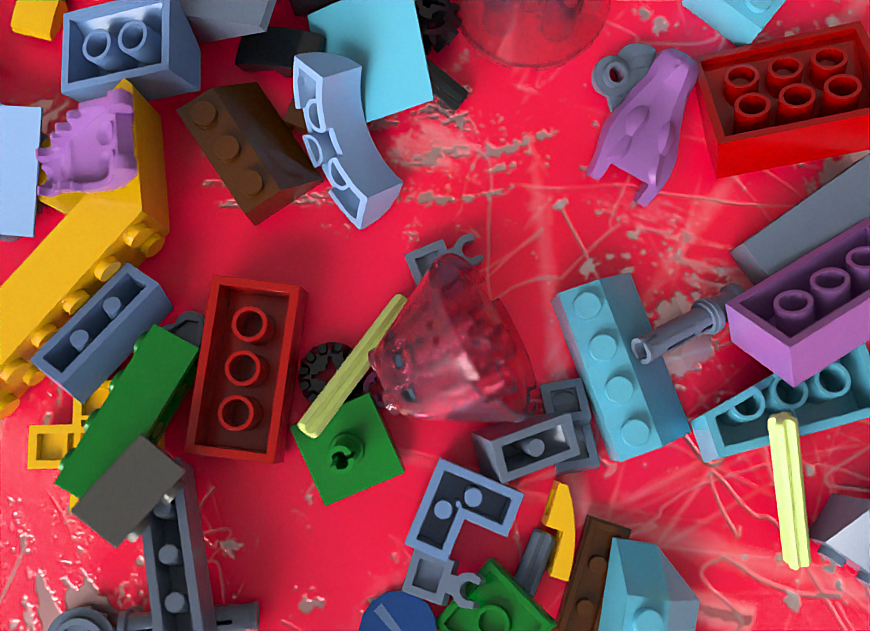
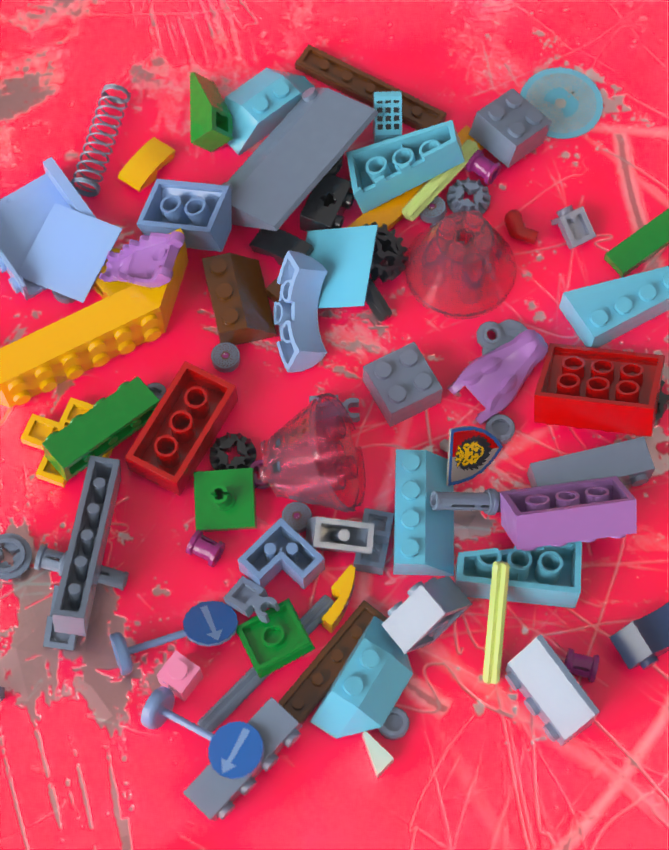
camera: 20 degrees right, 15 degrees down
medium blue brick [29,262,174,404] -> none
dark grey brick [69,432,186,549] -> none
yellowish green axle [297,293,414,438] -> none
none -> magenta bush [186,530,225,567]
none -> sand blue tile [211,342,240,373]
none -> sand blue tile [282,502,312,533]
none -> sand blue brick [363,342,443,427]
none -> brick [381,576,472,654]
none -> shield [439,426,503,486]
none -> sand blue tile [485,414,515,445]

